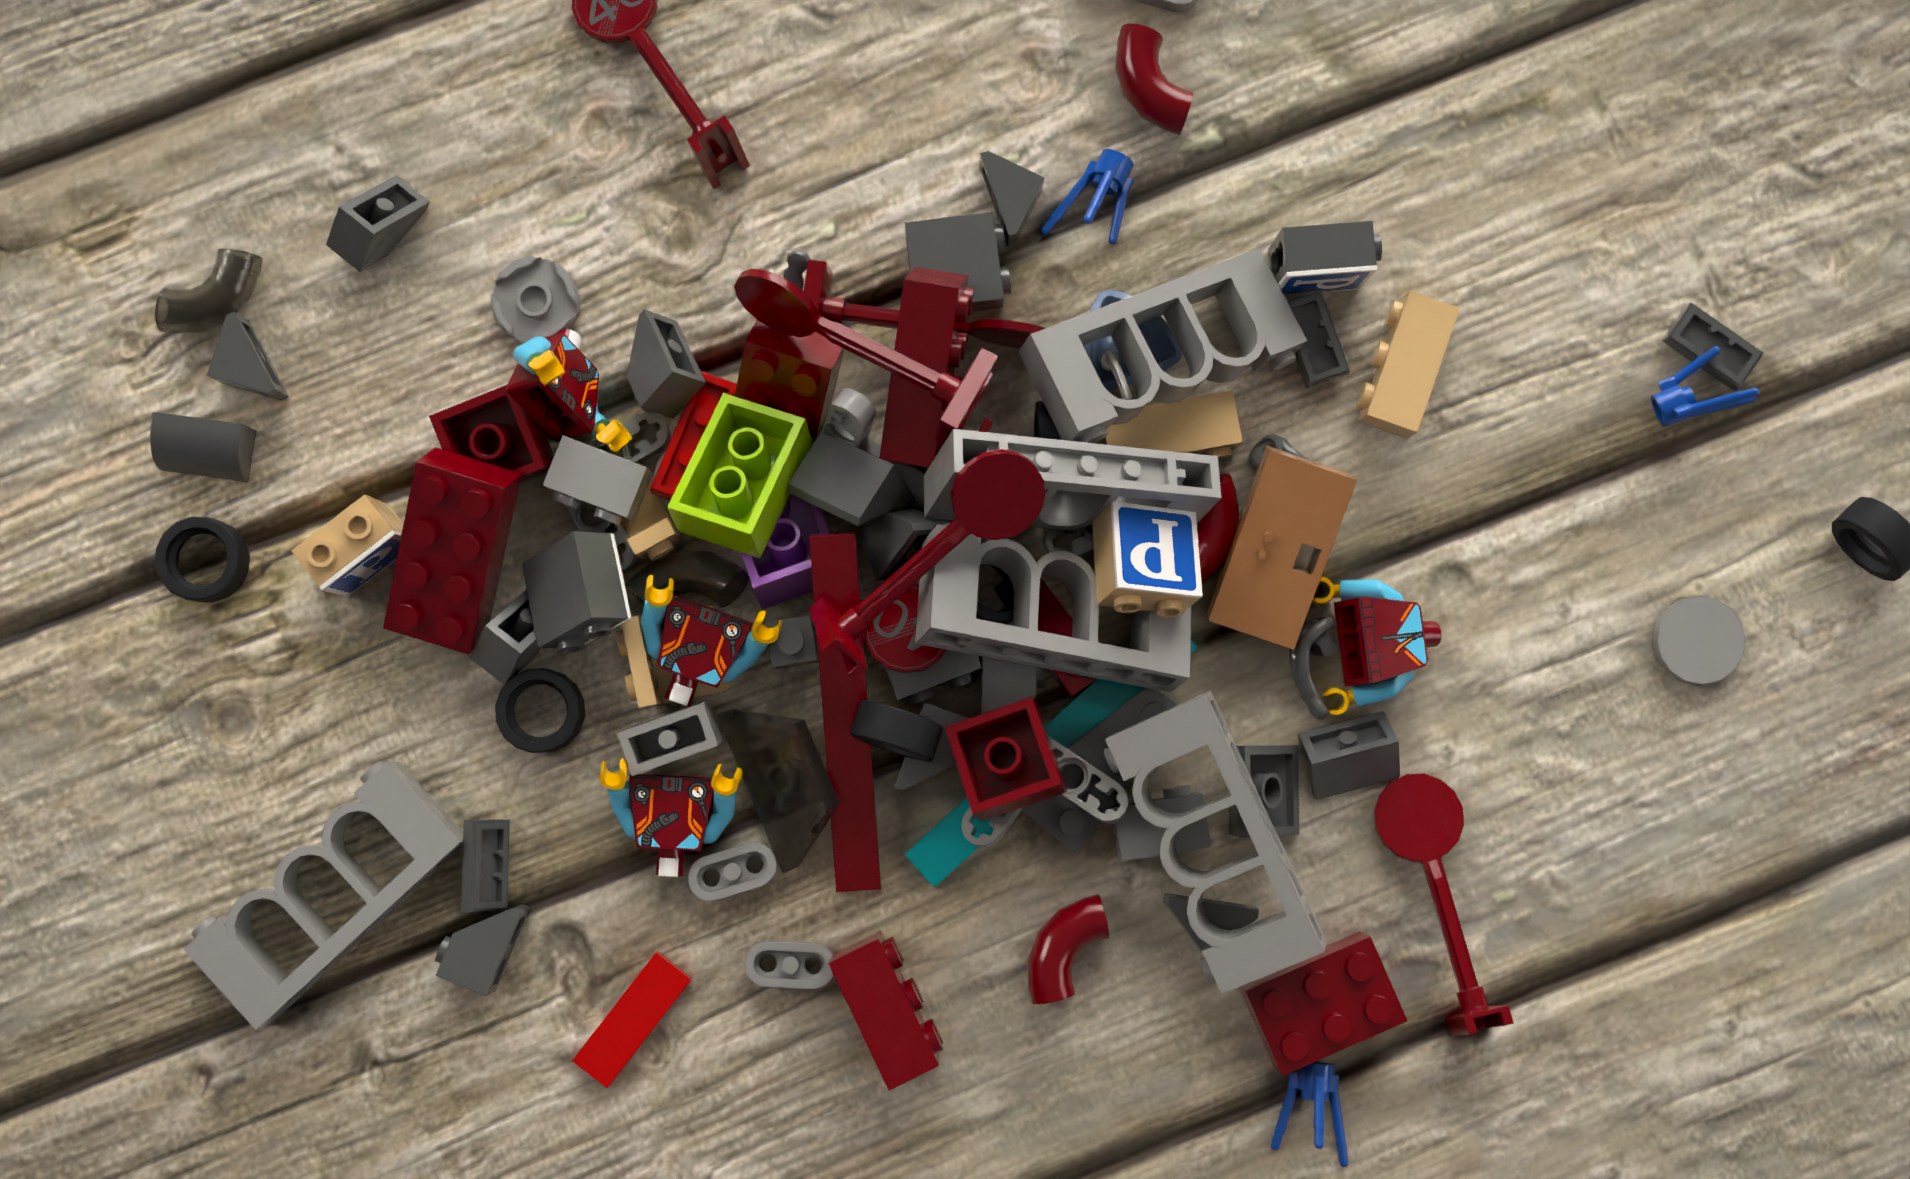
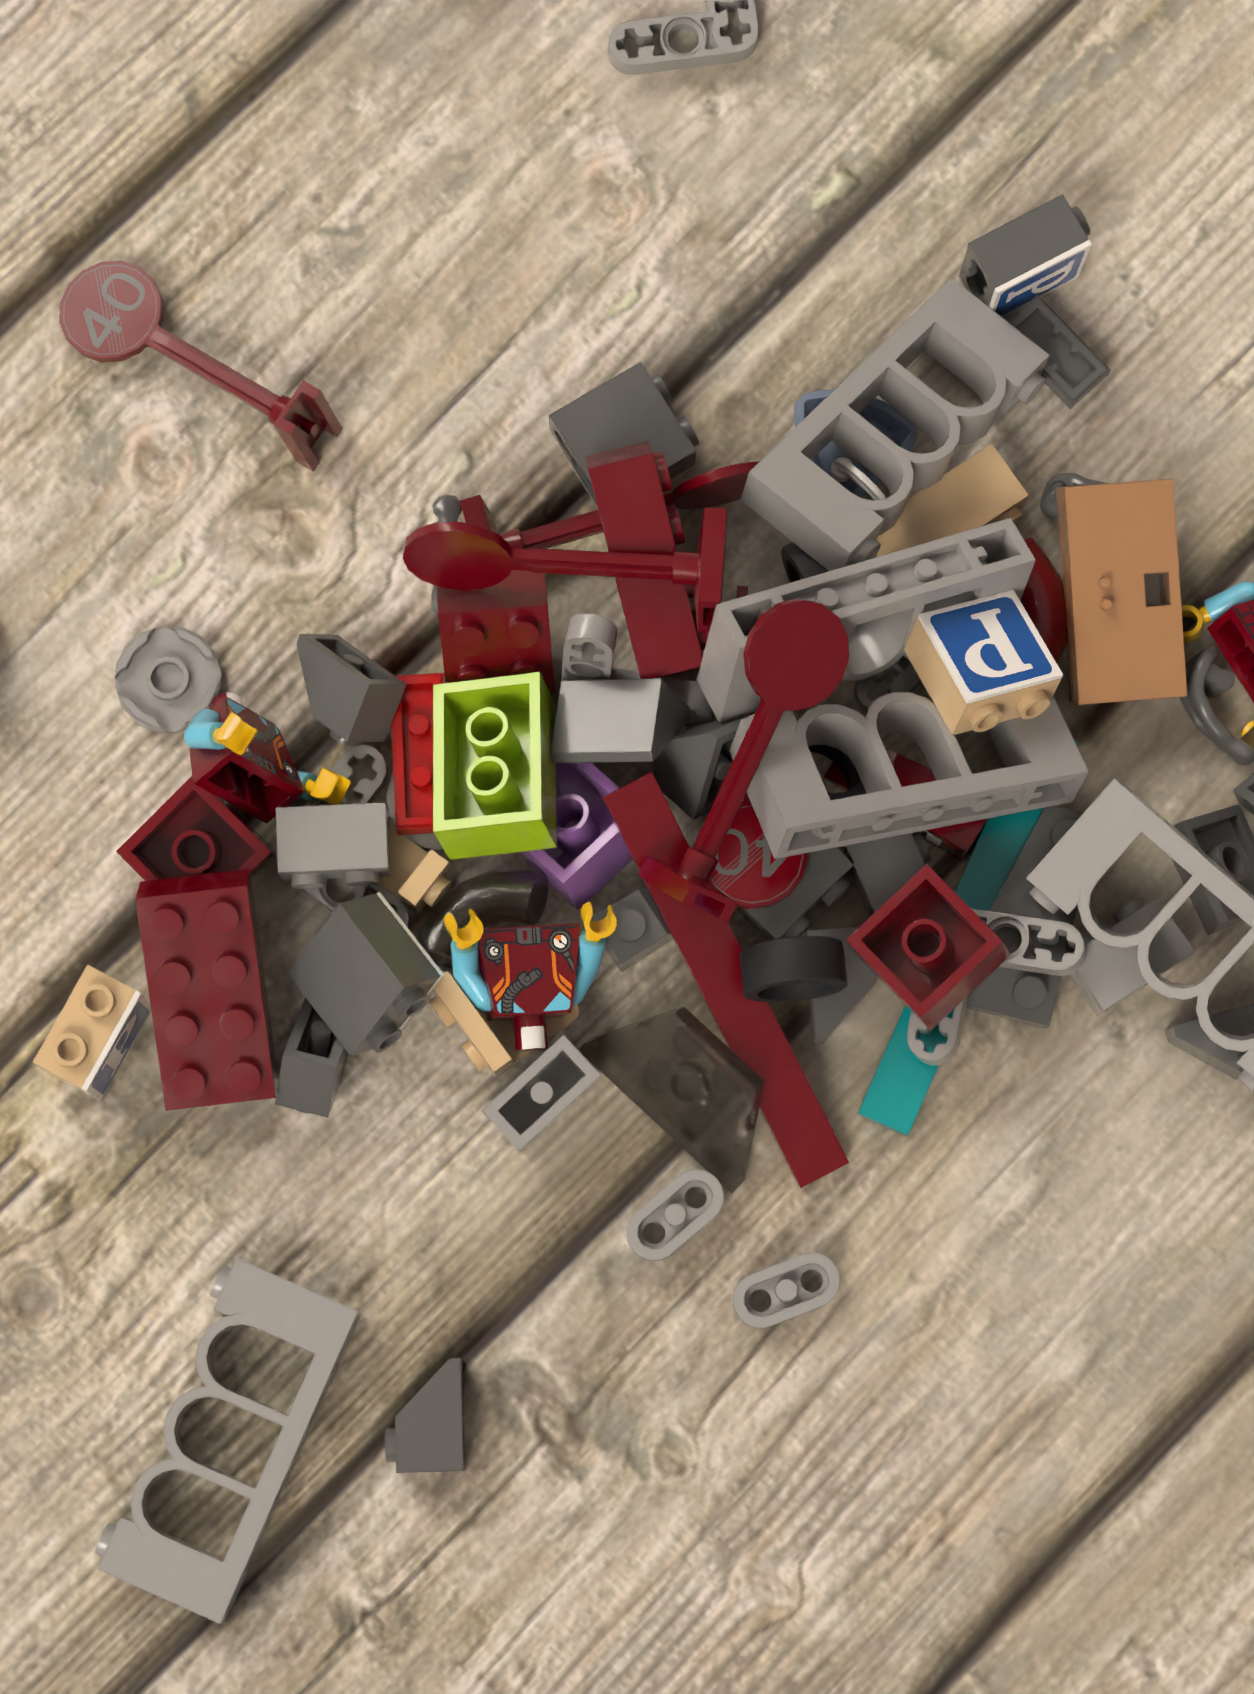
camera: 20 degrees left, 5 degrees down
dark grey plate [461,819,510,912] -> none
black tyre [495,668,585,753] -> none
red tile [572,951,693,1088] -> none
torso [599,759,743,877] -> none
dark red brick [828,931,944,1091] -> none
dark grey slope [979,151,1044,246] -> none
dark red cylinder [1028,894,1109,1004] -> none
blue plant [1041,149,1134,244] -> none
dark red cylinder [1115,23,1193,135] -> none
tan brick [1356,291,1460,439] -> none

